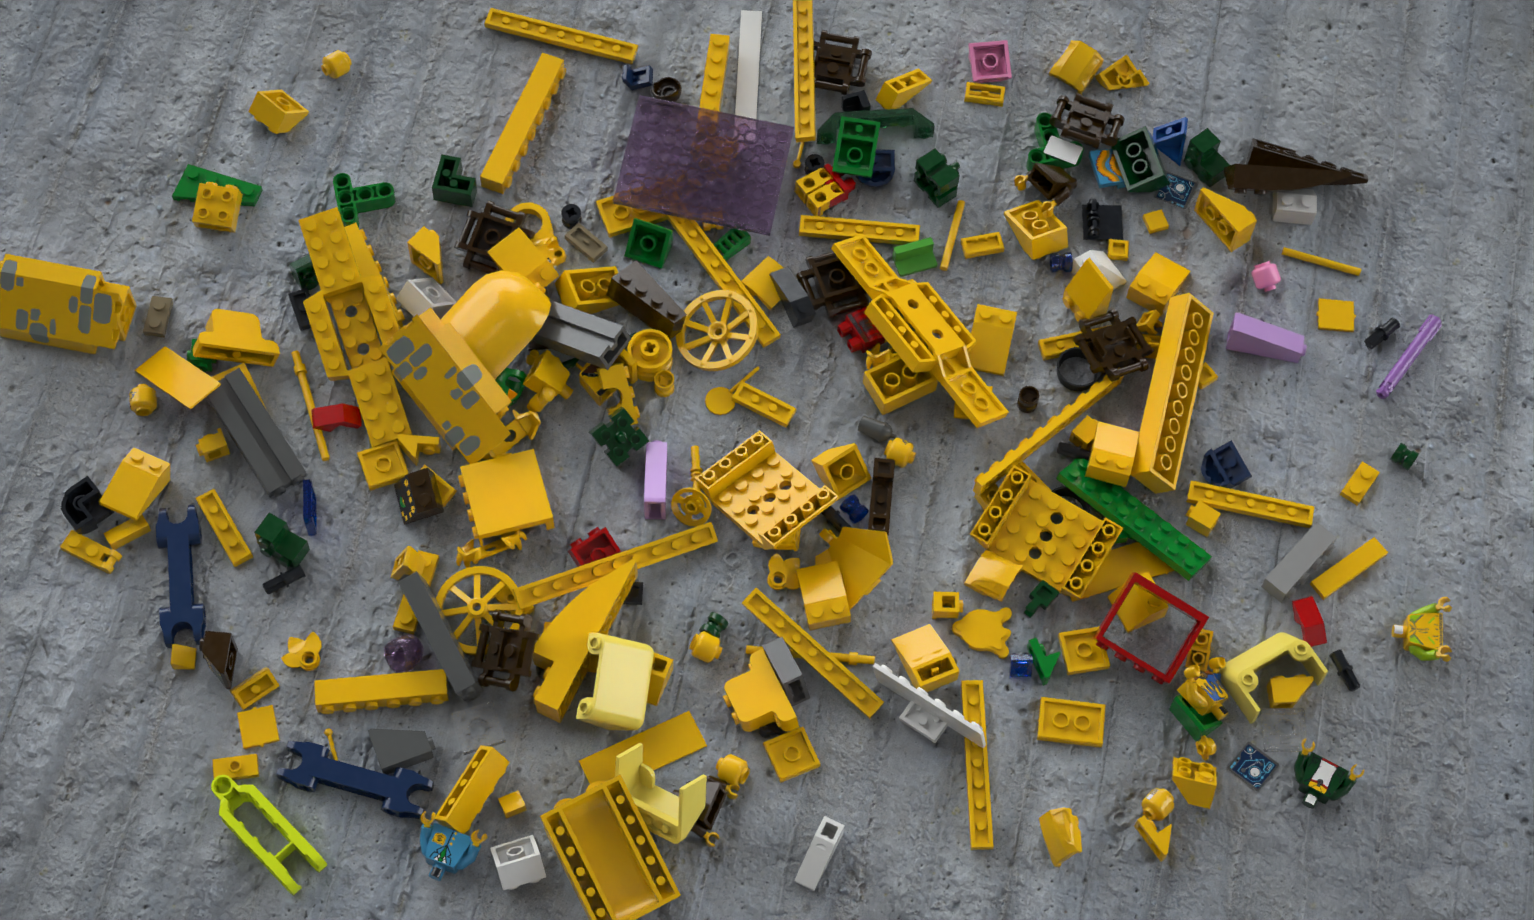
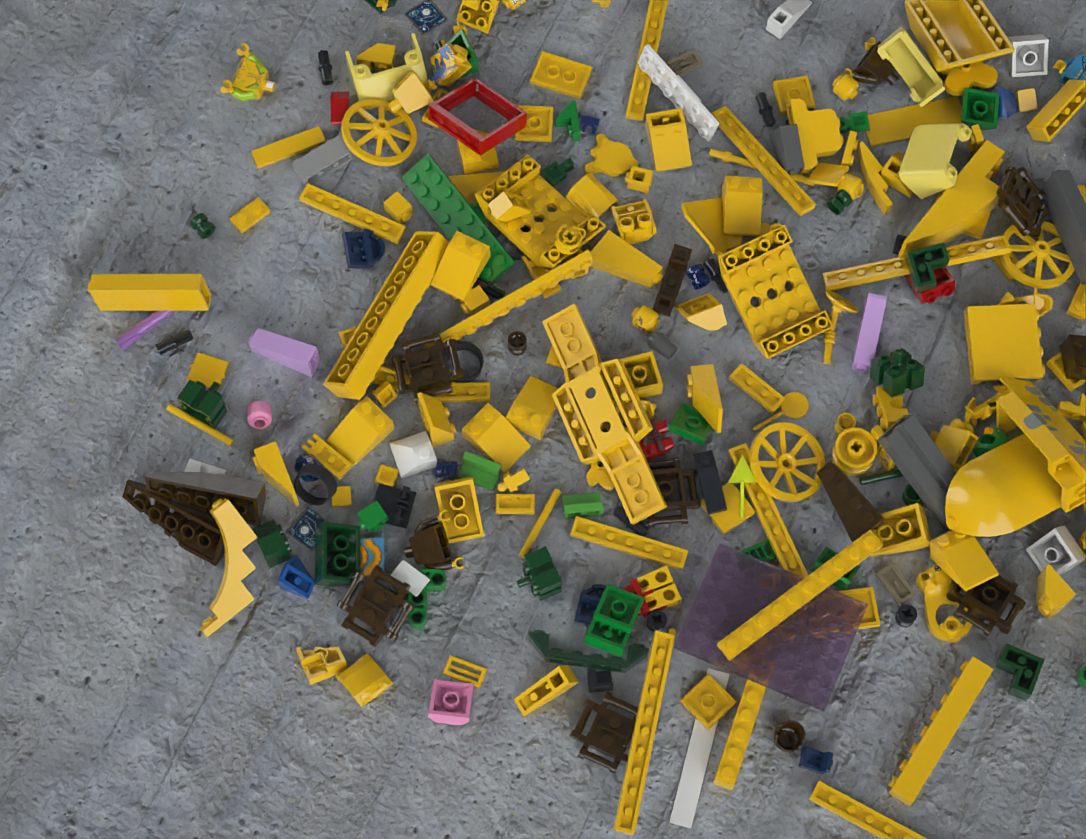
camera: 165 degrees left, 5 degrees up
none -> yellow brick [87,274,212,311]
none -> dark green brick [177,380,227,429]
none -> yellow arch [199,499,257,637]
none -> clear blue head [294,454,323,482]
none -> black tyre [294,464,337,506]
none -> yellow hinge [301,433,353,480]
none -> yellow wheel [341,99,417,166]
none -> green brick [357,500,389,533]
none -> yellow torso [388,70,434,114]
none -> bright green panel [458,451,502,491]
none -> yellow slope [462,403,531,473]
none -> yellow slope [488,191,532,222]
none -> yellow piece [497,468,530,492]
none -> yellow wheel [555,224,582,255]
none -> yellow slope [589,230,663,288]
none -> yellow slope [611,199,657,244]
none -> dark tan plate [665,49,703,77]
none -> green plate [668,403,712,446]
none -> yellow tile [680,673,737,730]
none -> yellow slope [686,364,723,433]
none -> yellow plate [717,530,883,661]
none -> neon yellow piece [728,455,757,518]
none -> black axle [755,93,776,127]
none -> yellow piece [807,163,849,187]
none -> green plate [839,111,870,133]
none -> yellow plate [841,131,859,166]
none -> yellow slope [857,141,893,215]
none -> dark green brick [905,243,950,293]
none -> yellow plate [939,616,964,639]
none -> green slope [961,87,999,131]
none -> yellow plate [967,124,984,156]
none -> blue slope [991,87,1018,118]

